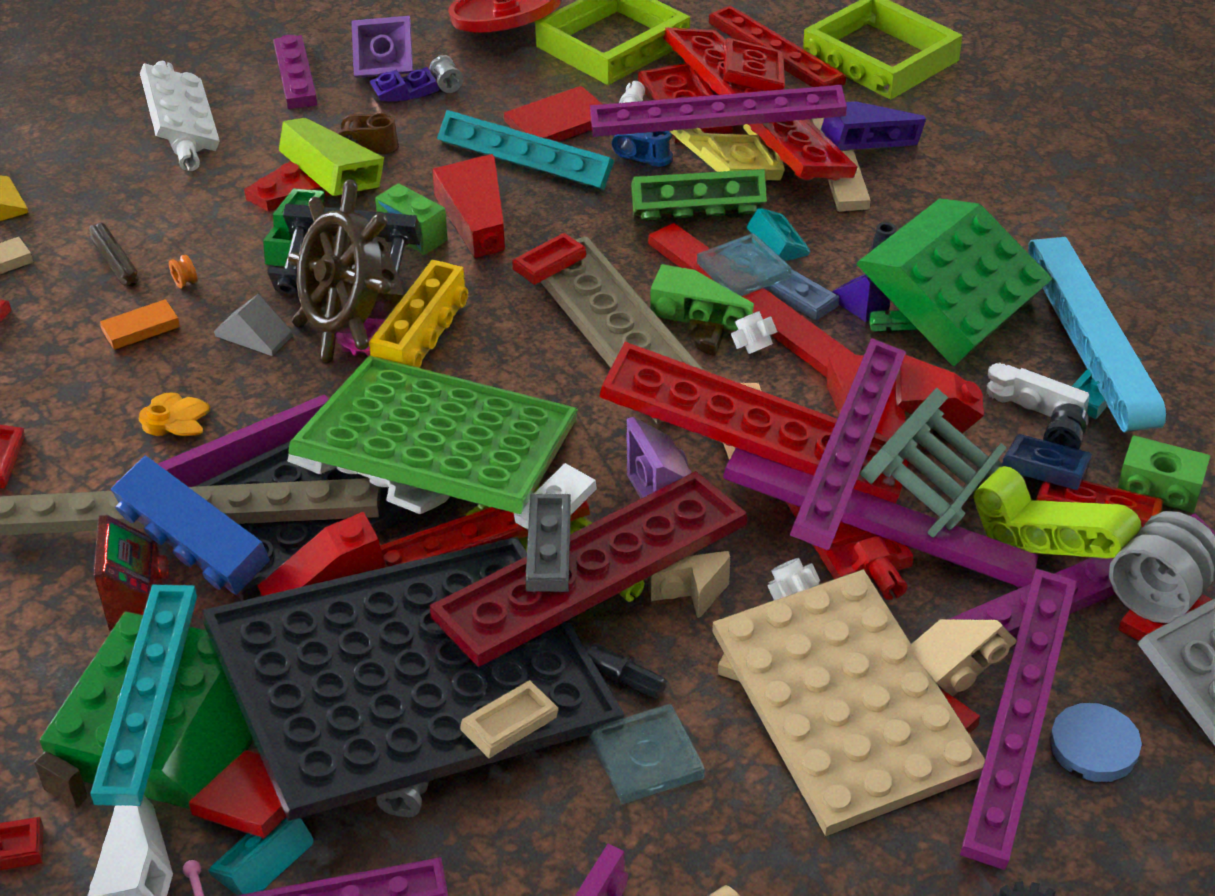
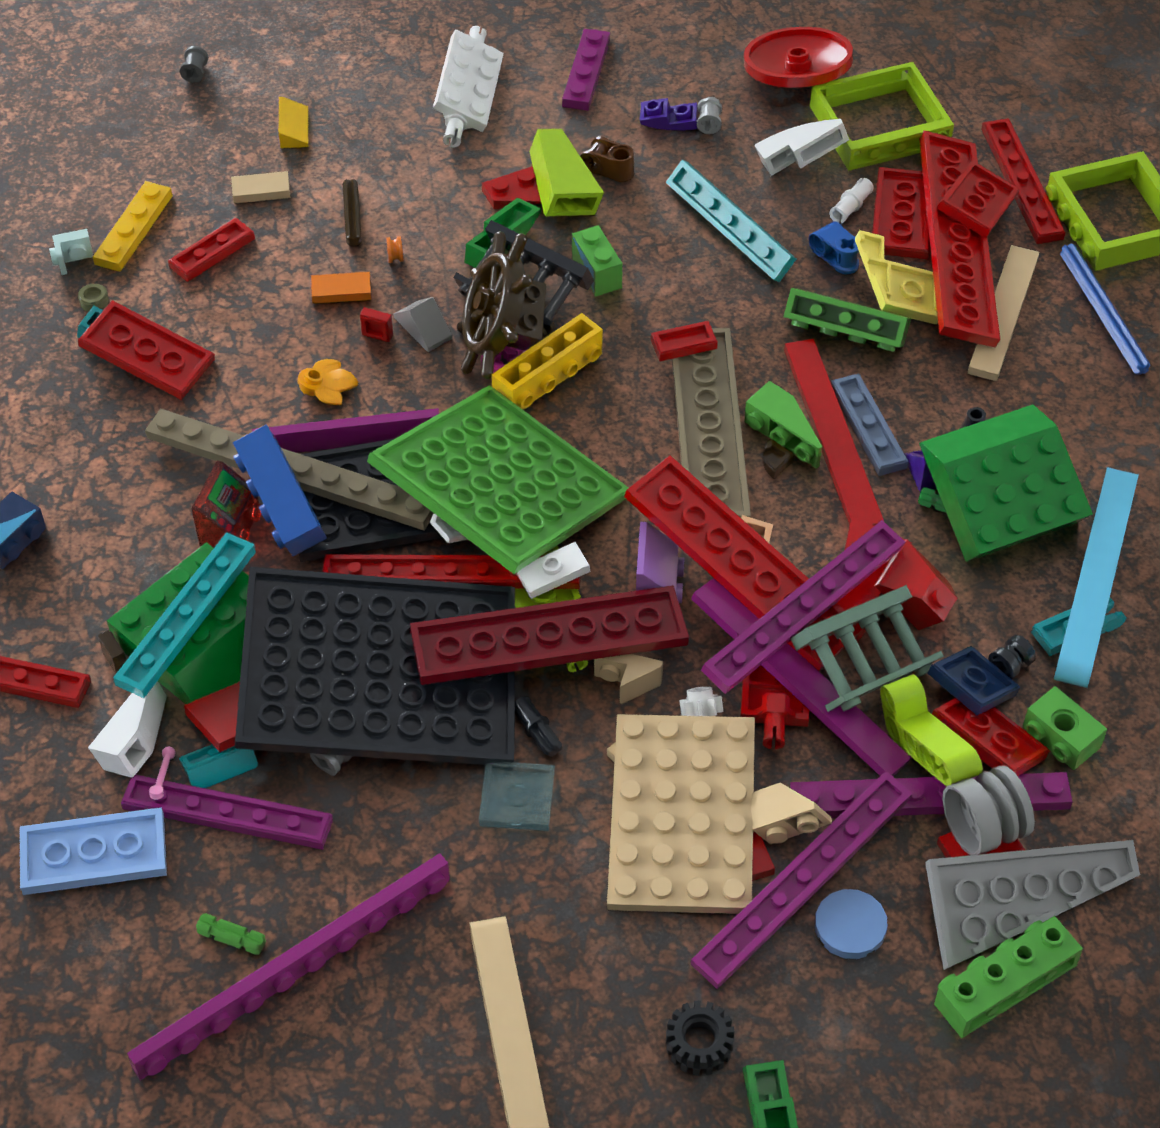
camera: 25 degrees right, 10 degrees up
red slope [258,511,386,596] -> none
medium lavender slope [352,16,413,78] -> none
red slope [432,154,505,258] -> none
tan tile [460,680,558,758] -> none
red tile [504,86,602,142] -> none
dark grey tile [526,494,571,592] -> none
magenta plate [590,85,847,137] -> none
clear light blue tile [697,233,792,296] -> none
white gear [731,311,778,354] -> none
teal slope [747,208,811,262] -> none
dark purple slope [821,101,926,150] -> none
white hinge [986,363,1090,417] -> none
none -> red tile [360,307,393,342]
none -> white slope [755,119,849,176]
none -> axle [1060,243,1150,375]

